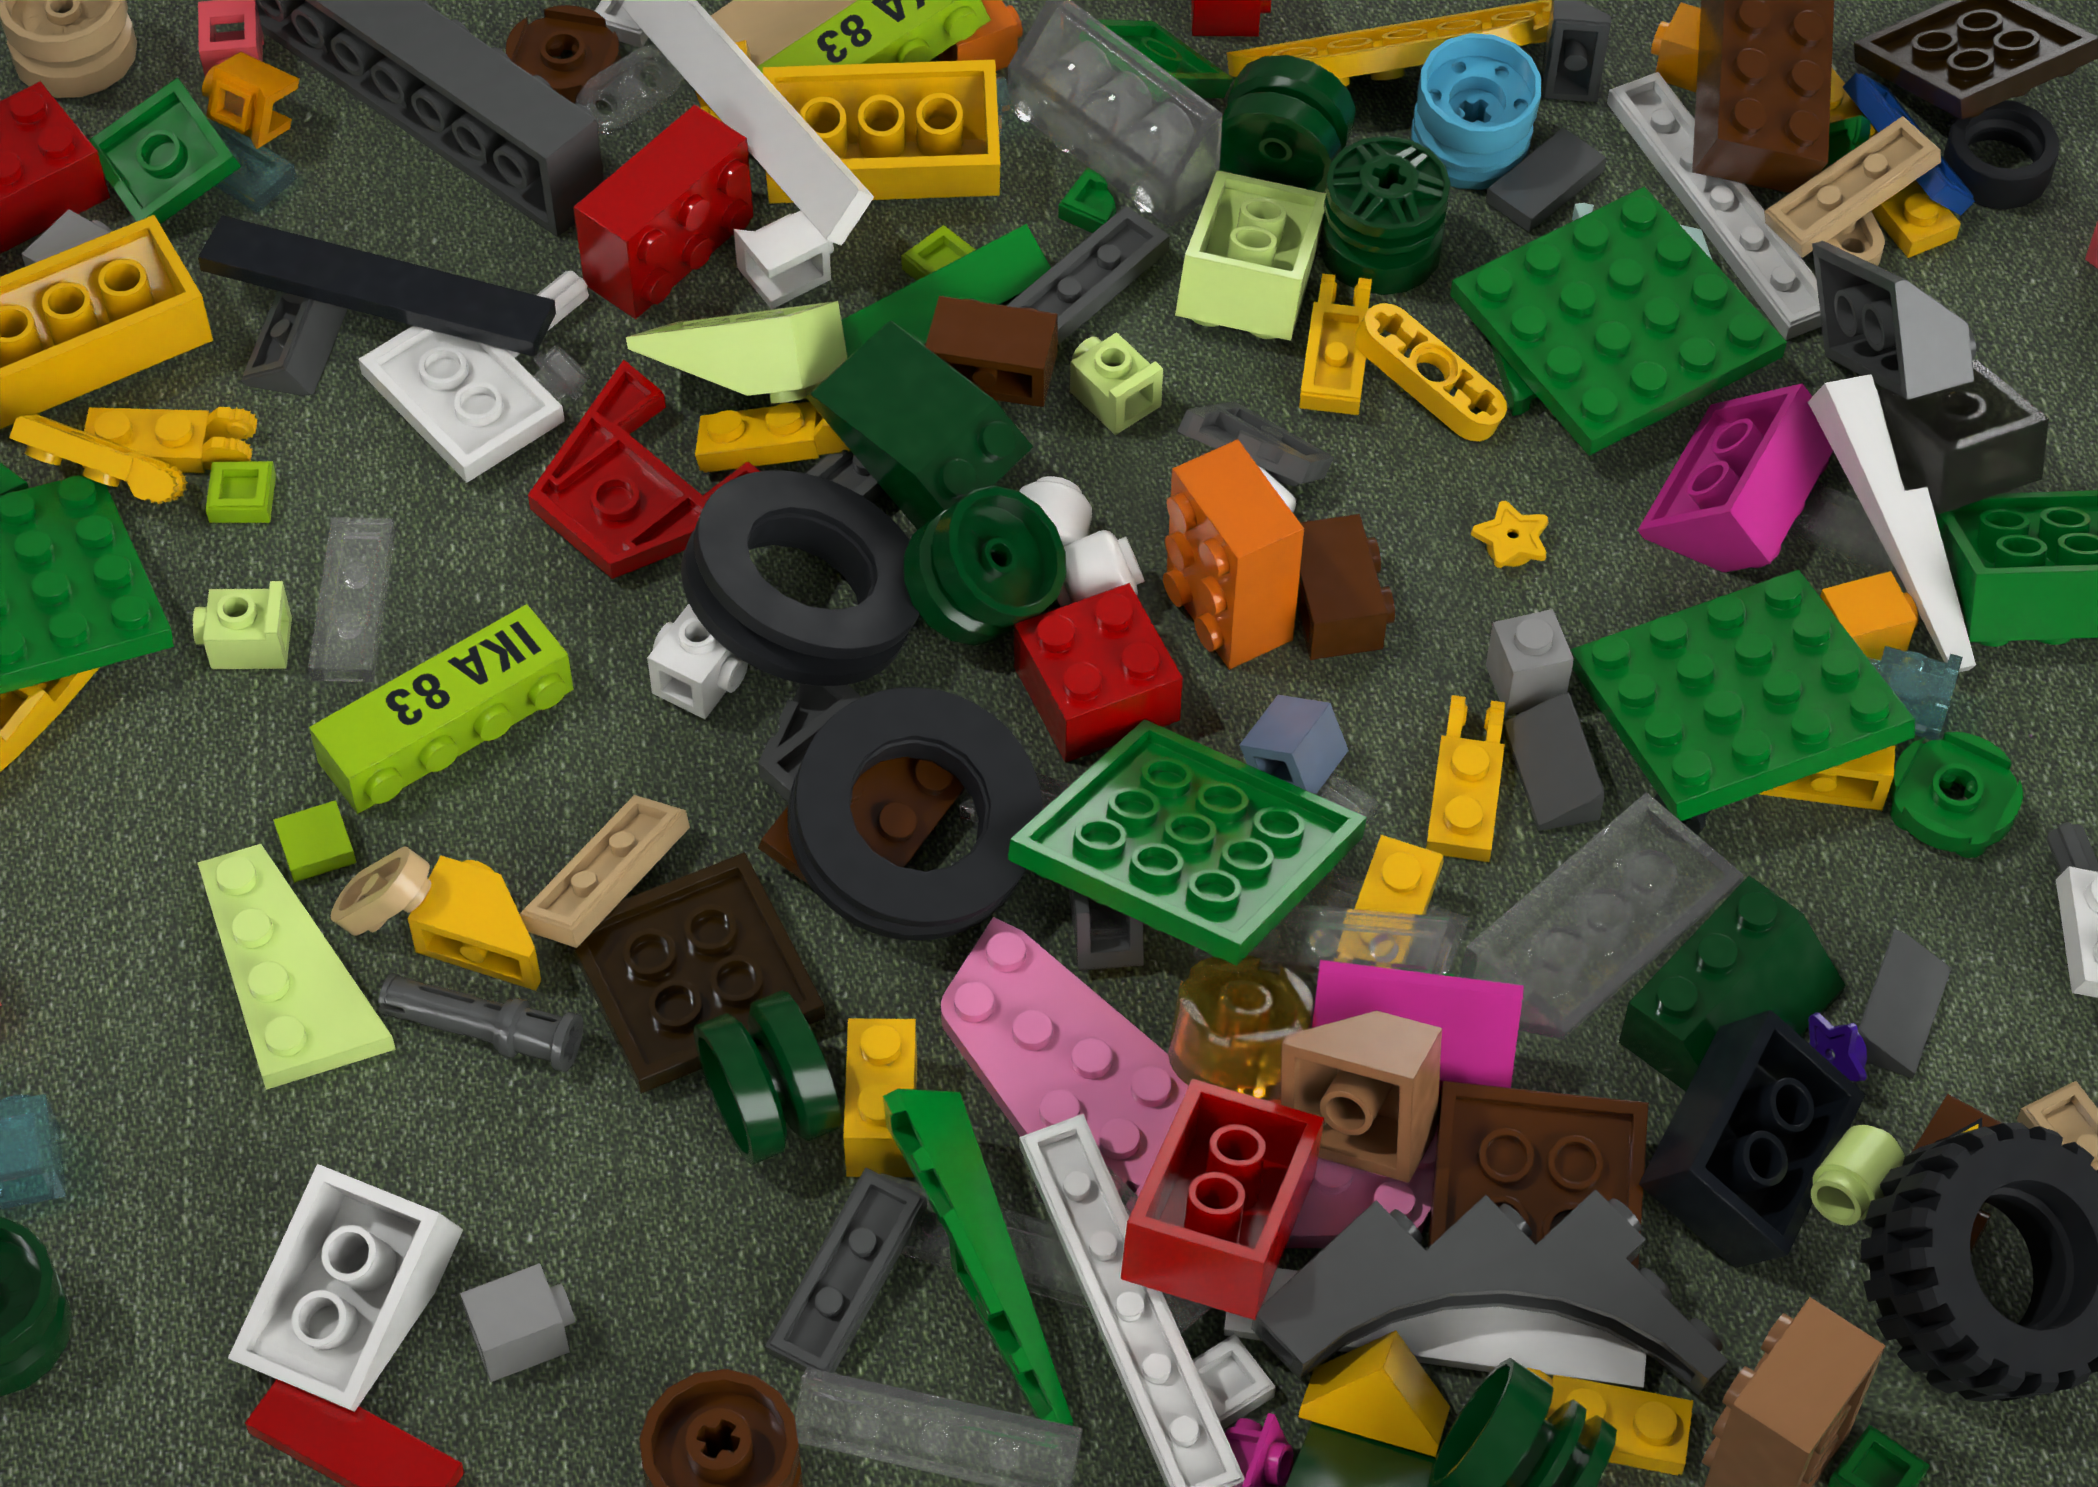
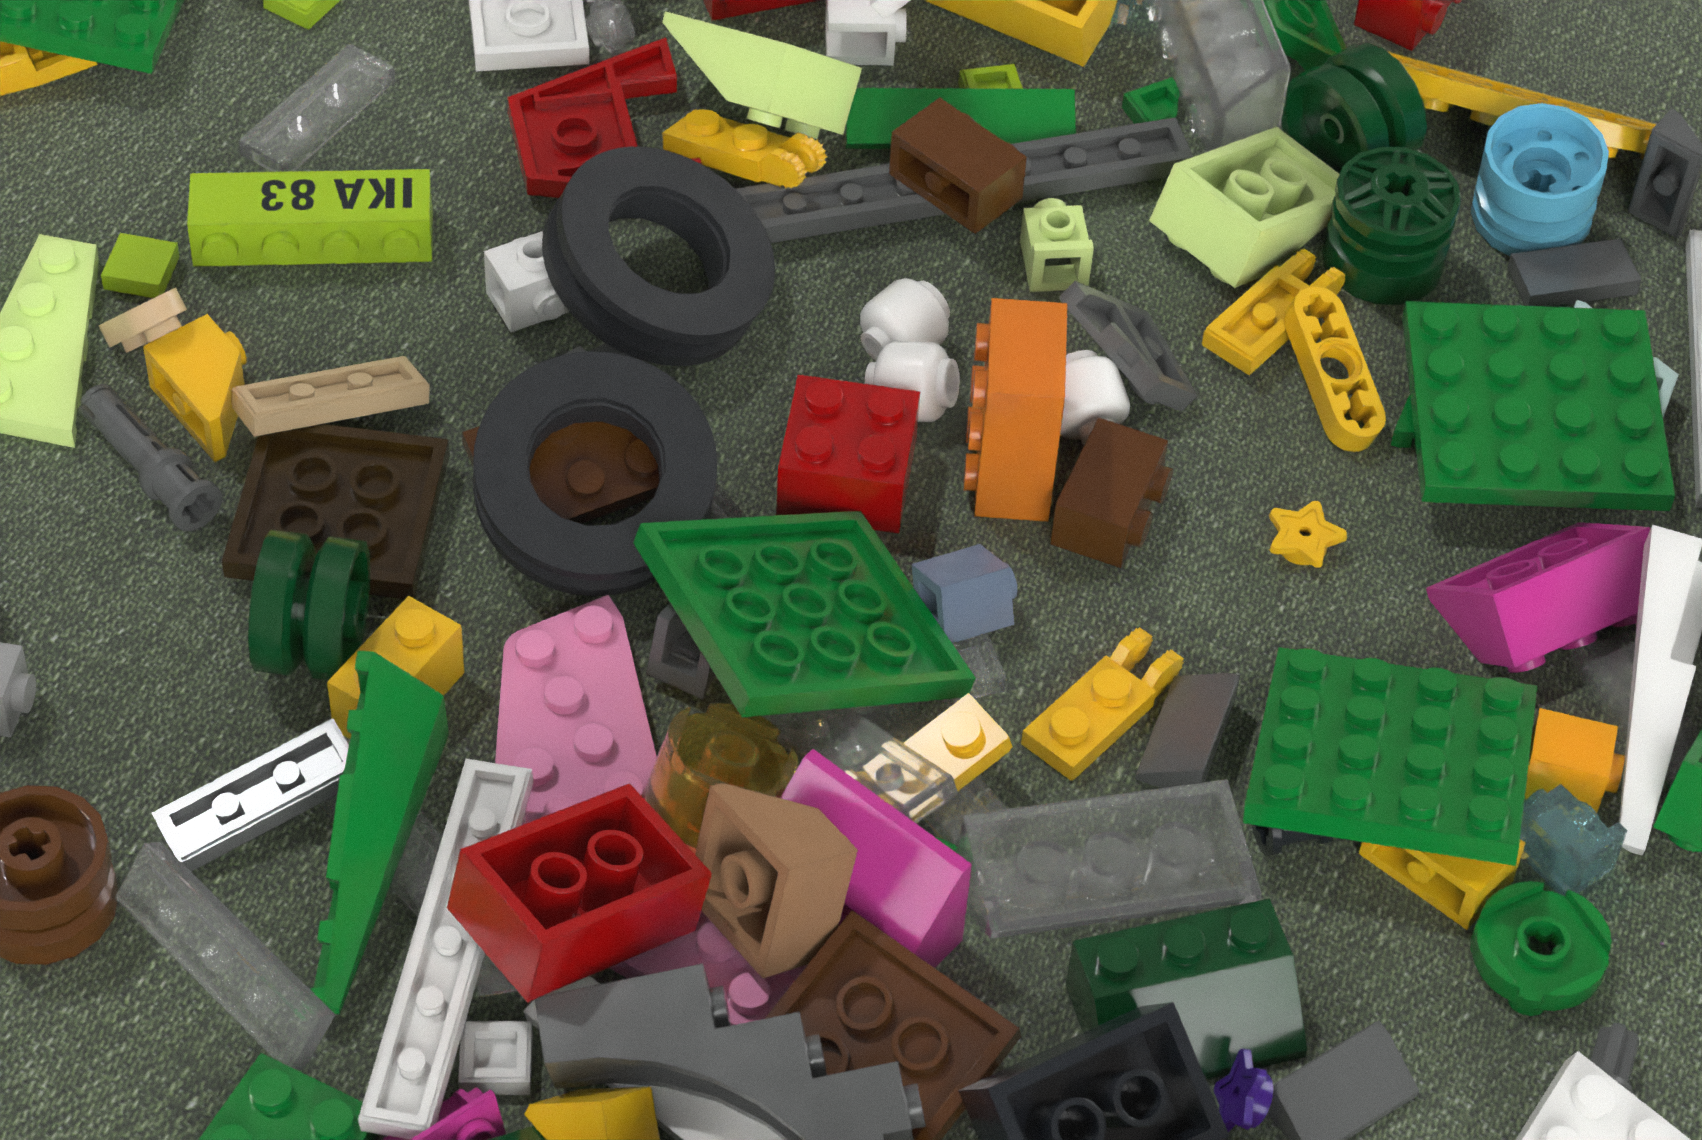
camera: 30 degrees right, 5 degrees down
yellowish green brick [193,581,292,669] -> none
dark green slope [806,321,1033,530] -> none
dark green wheel [904,485,1066,646] -> none
light grey brick [1486,609,1574,715] -> none

